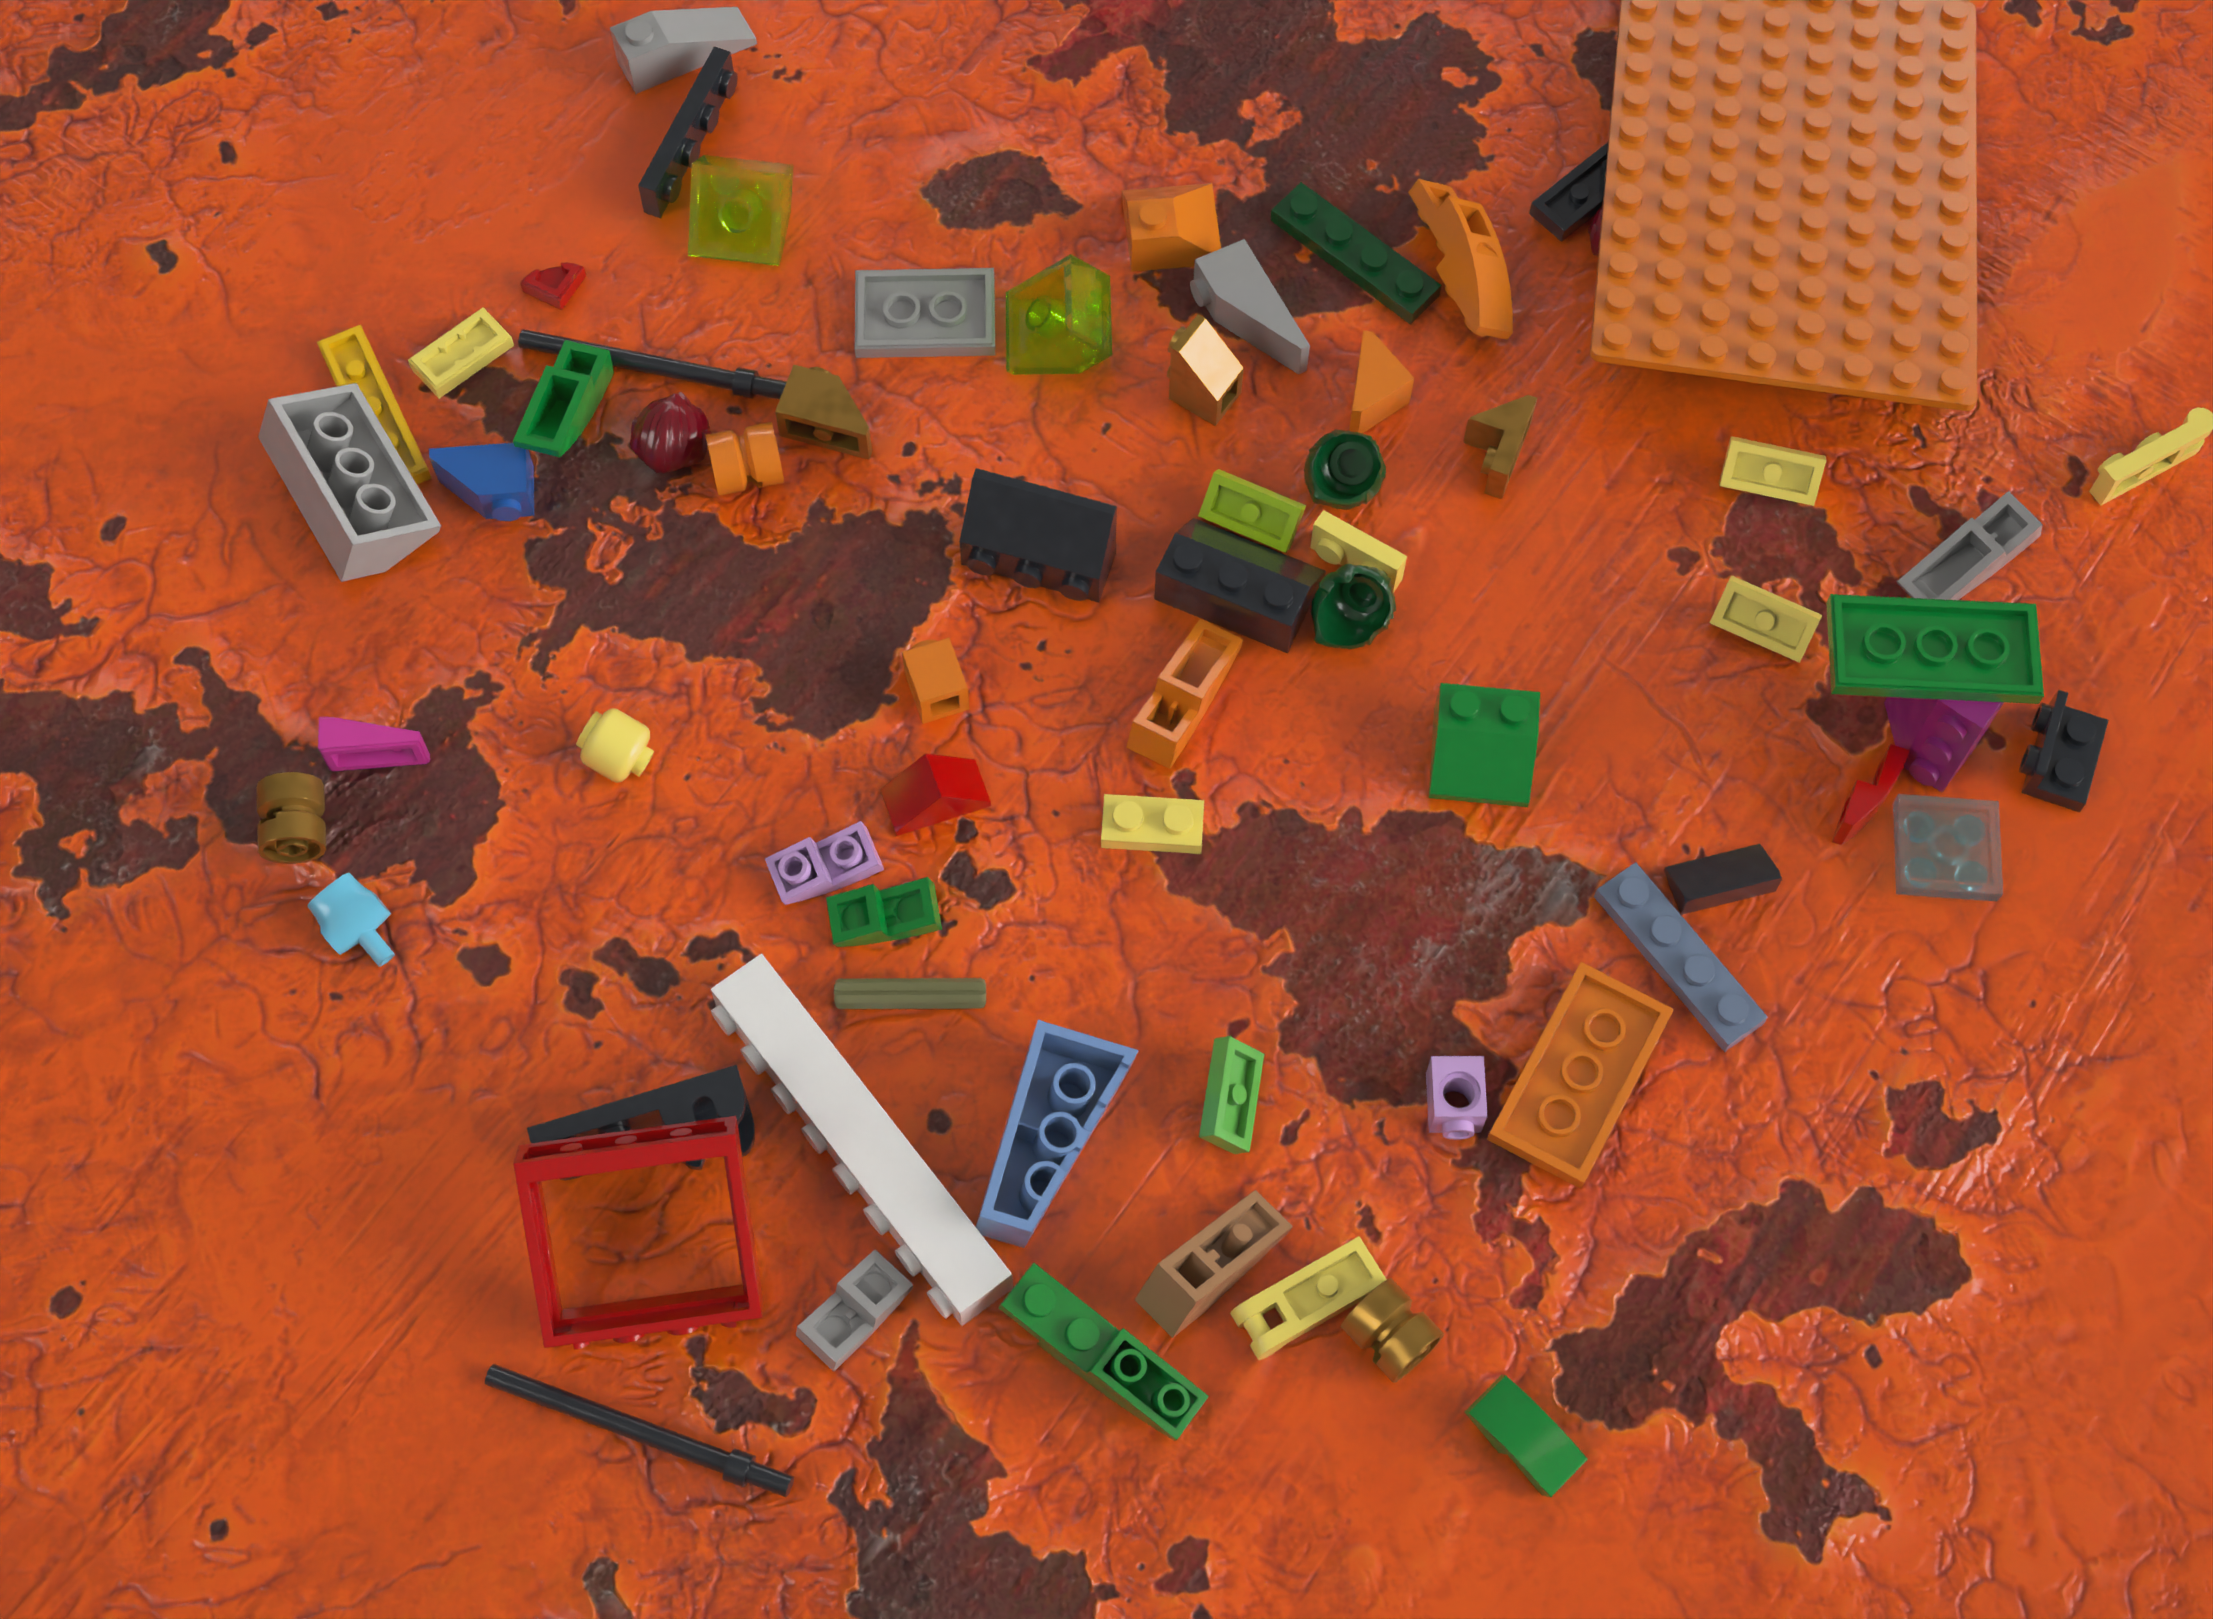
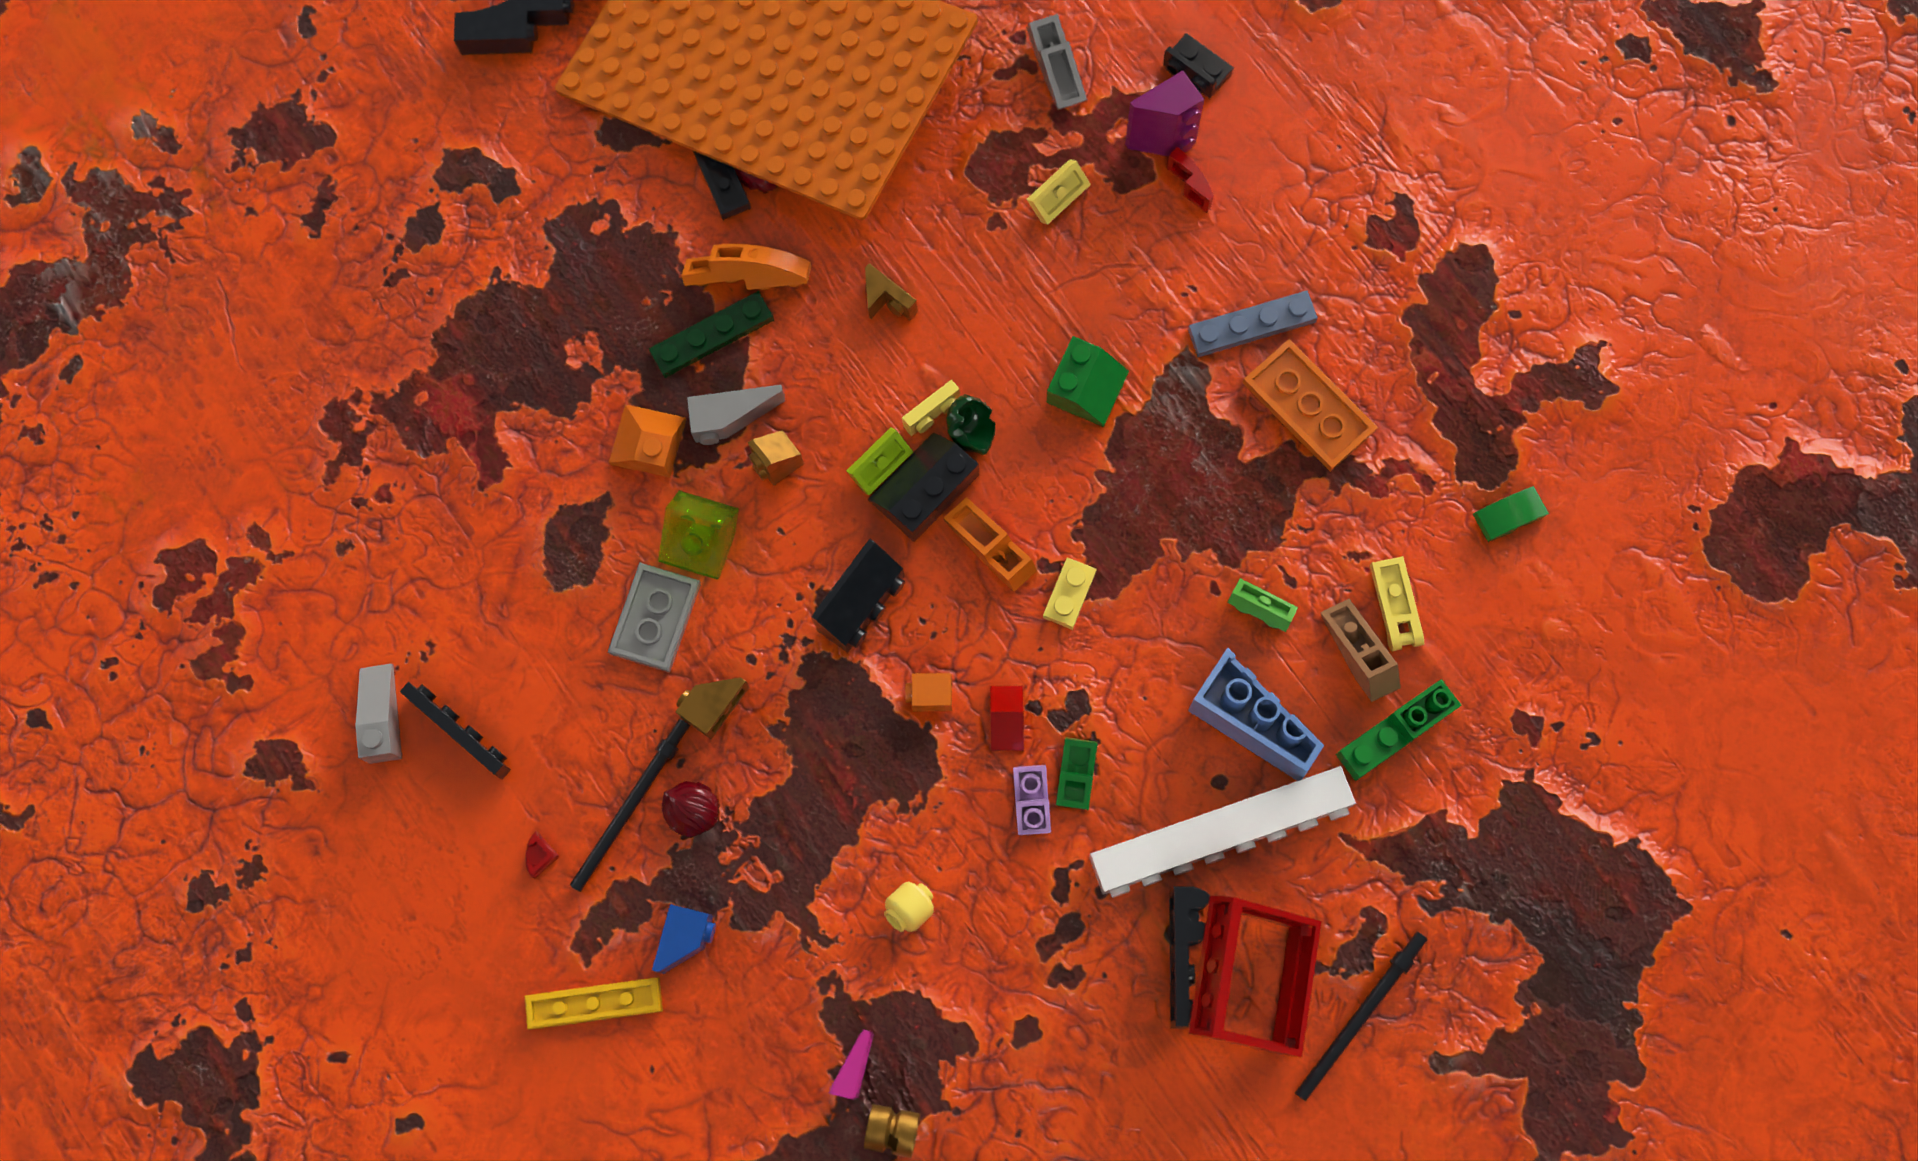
camera: 65 degrees left, 10 degrees up
light grey slope [258,383,441,582] -> none
medium azure piece [307,873,395,967] -> none
light yellow plate [408,307,514,399] -> none
green slope [513,340,614,457] -> none
clear neon green slope [688,155,794,266] -> none
orange wheel [706,422,784,496] -> none
light grey slope [796,1249,913,1371] -> none
olive axle [834,978,987,1009] -> none
dark green hair [1304,429,1386,510] -> none
pearl gold wheel [1341,1278,1444,1383] -> none
orange slope [1349,330,1414,433] -> none
lavender brick [1426,1056,1487,1140] -> none
black slope [1664,844,1782,915] -> none
light yellow plate [1719,436,1826,506] -> none
green tile [1826,594,2044,704] -> none
clear light blue plate [1893,794,2003,902] -> none

